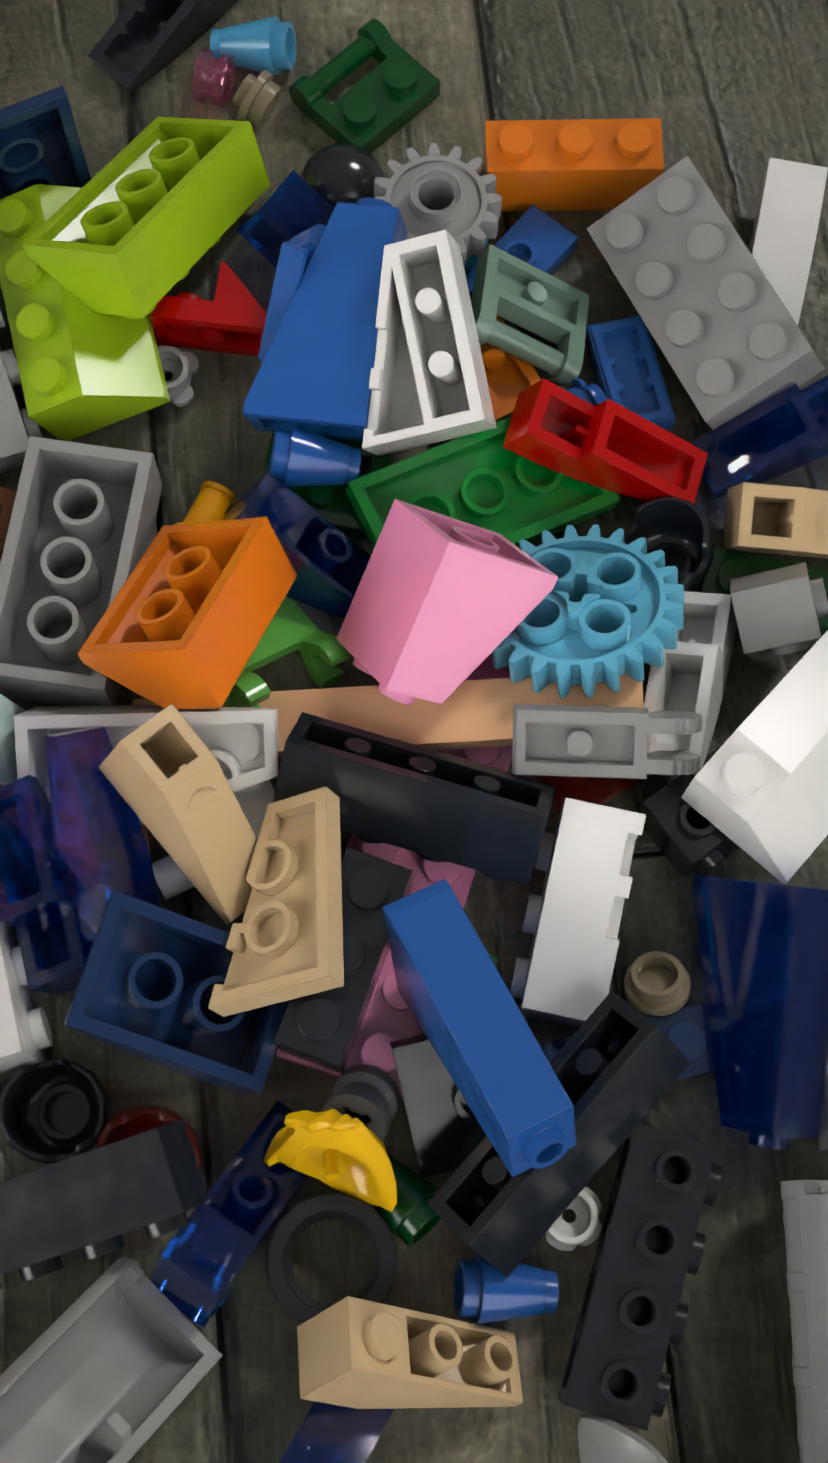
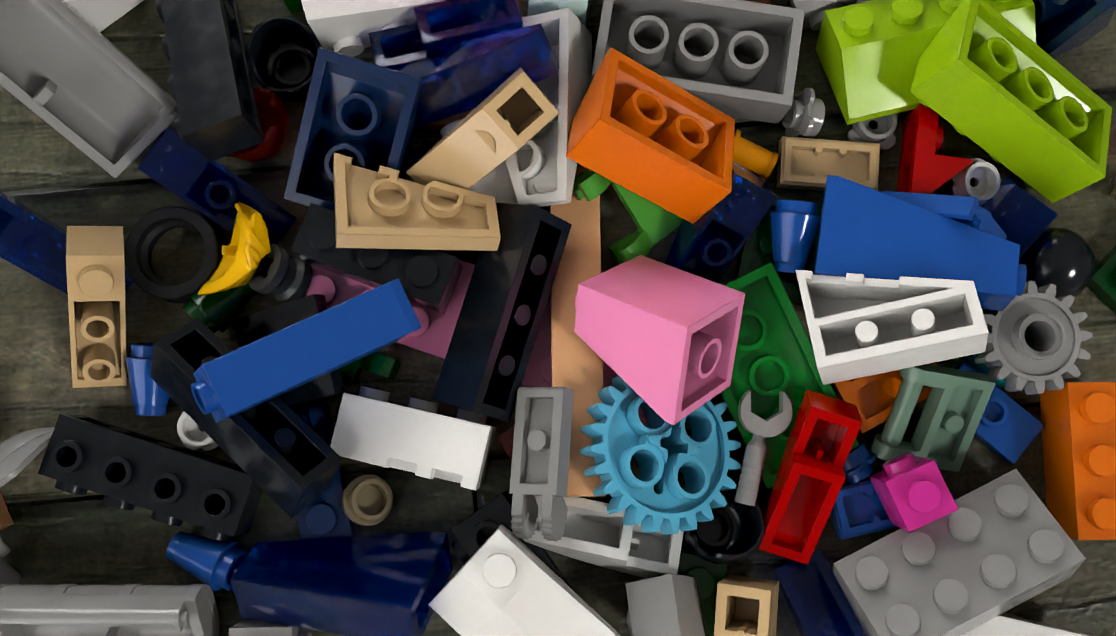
camera: 90 degrees right, 10 degrees up
none -> blue cone [166,531,249,591]
none -> light grey piece [735,390,793,506]
none -> tan plate [776,136,880,192]
none -> light grey plate [782,88,825,137]
none -> dark pink brick [869,453,959,532]
none -> white plate [952,158,1001,206]

